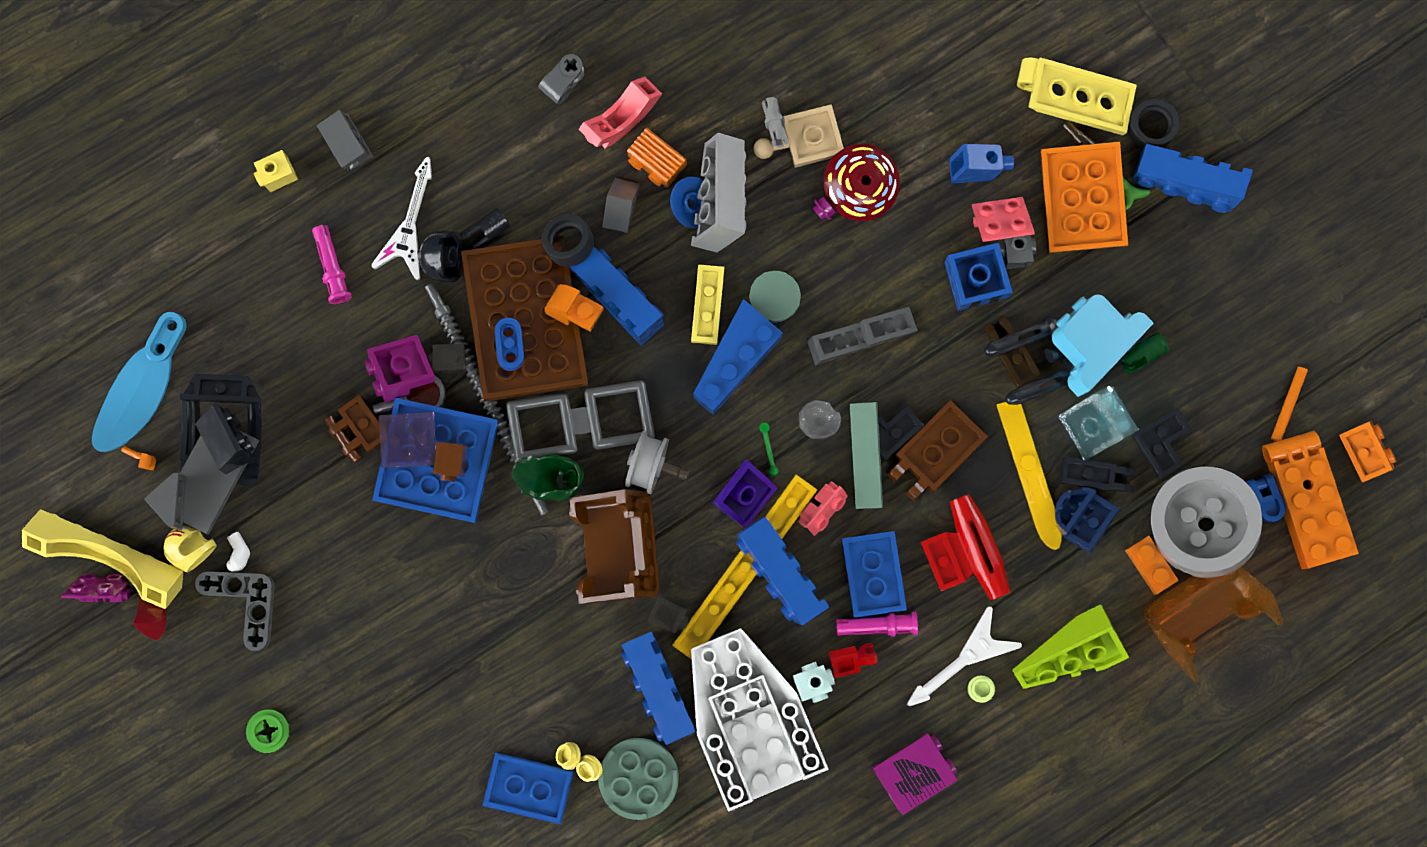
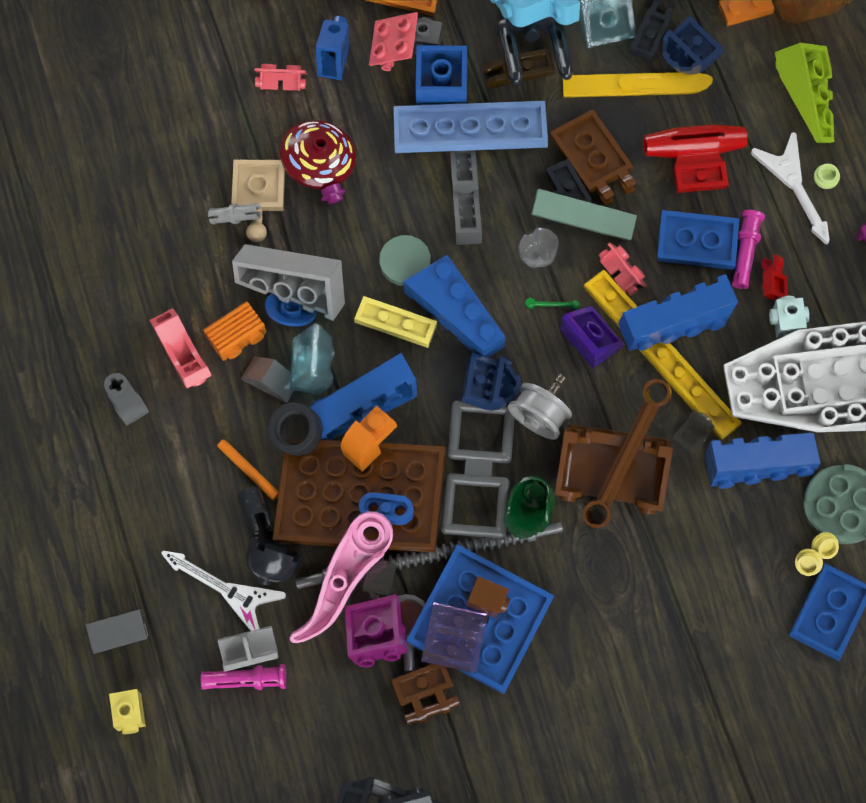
camera: 75 degrees left, 10 degrees down
none -> orange piece [217,439,279,501]
none -> light grey panel [218,626,278,672]
none -> coral hinge [255,64,307,91]
none -> clear light blue slope [290,324,334,395]
none -> bright pink animal [290,512,393,643]
none -> medium blue plate [394,101,548,153]
none -> dark blue slope [461,352,521,411]
none -> reddish brown piece [583,379,672,528]

